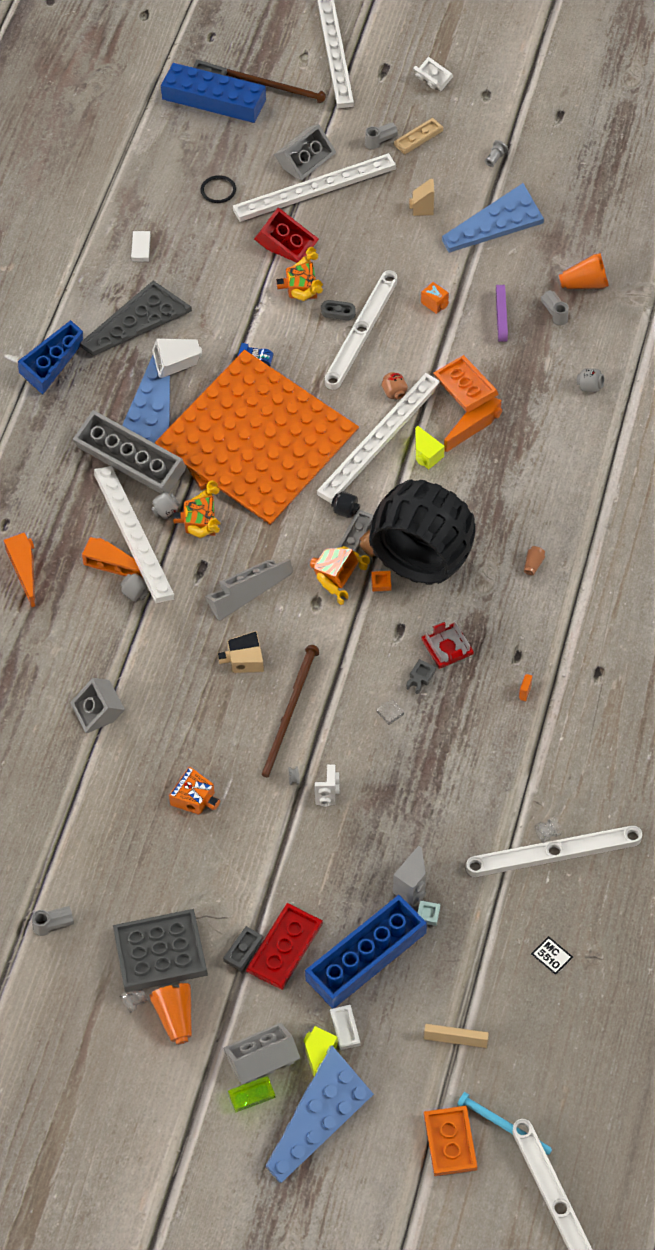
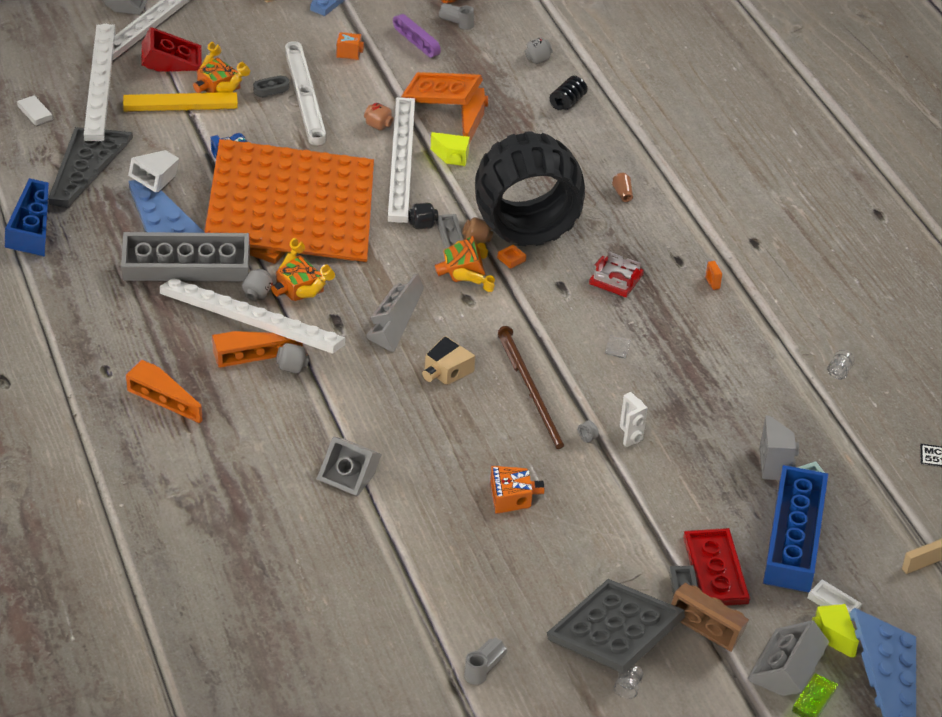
camera: 40 degrees left, 15 degrees down
orange cone [149,983,192,1045] -> none
black tyre [200,175,236,203] -> none
dark grey plate [406,659,436,694] -> none
white beam [466,826,642,877] -> none
none -> white plate [84,24,116,141]
none -> yellow tile [123,92,238,112]
none -> black piece [549,75,588,110]
none -> medium nougat slope [671,583,749,652]

